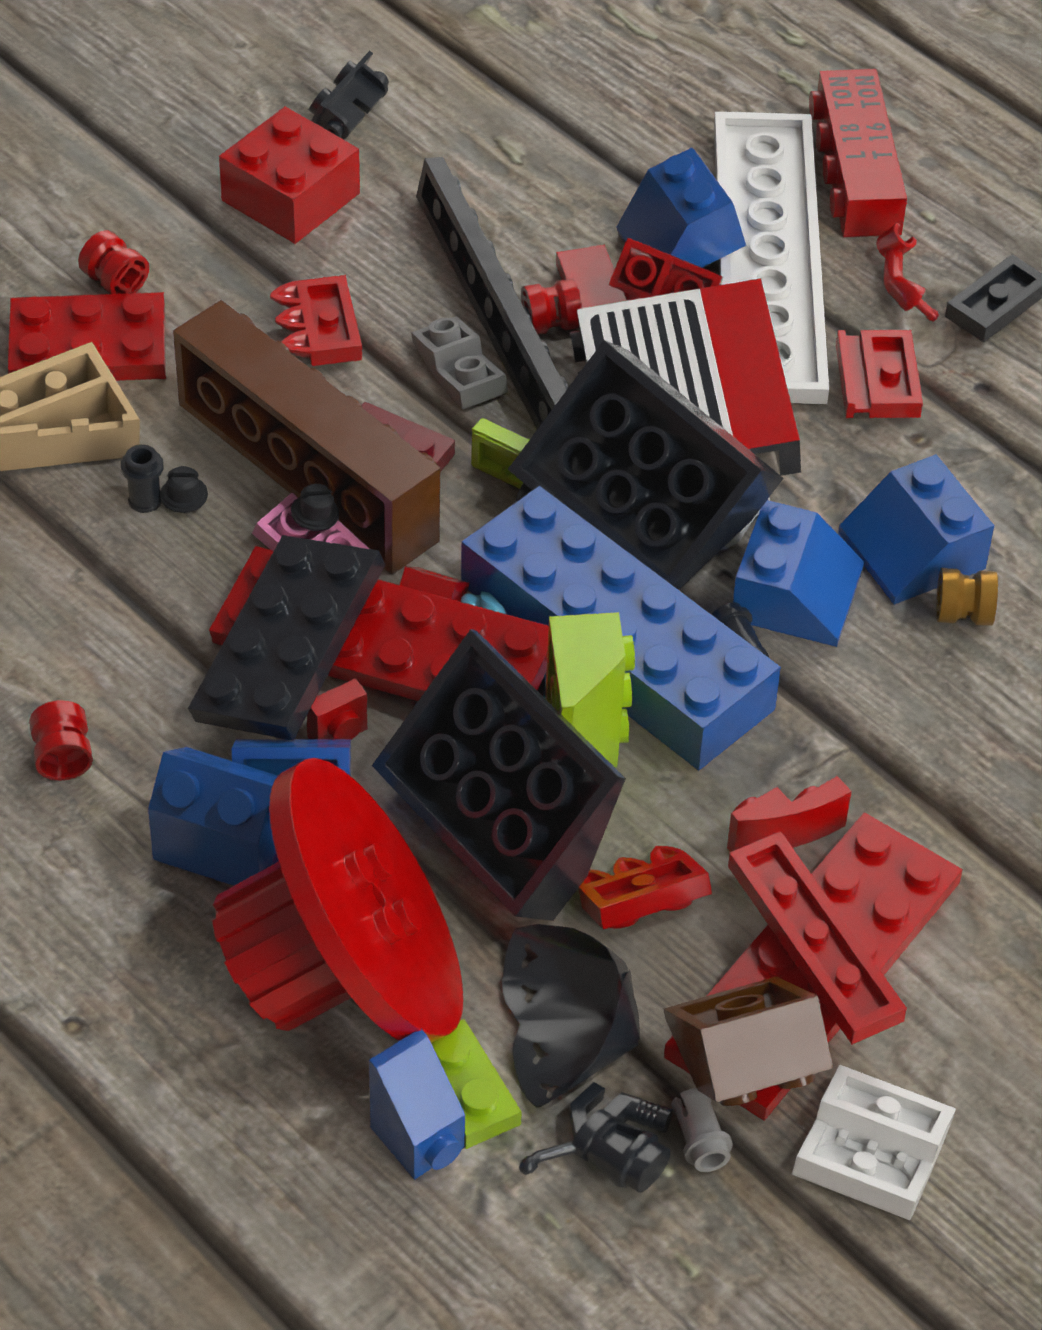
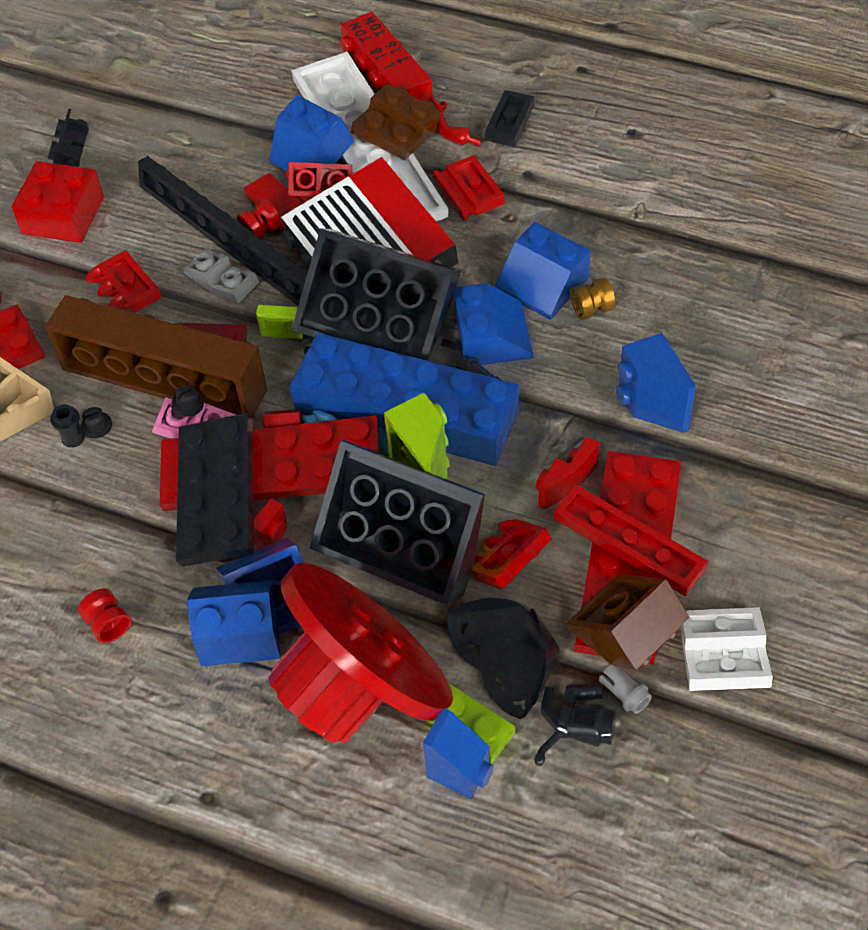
camera: 20 degrees left, 5 degrees up
none -> reddish brown plate [351,84,440,161]
none -> blue slope [616,333,696,432]

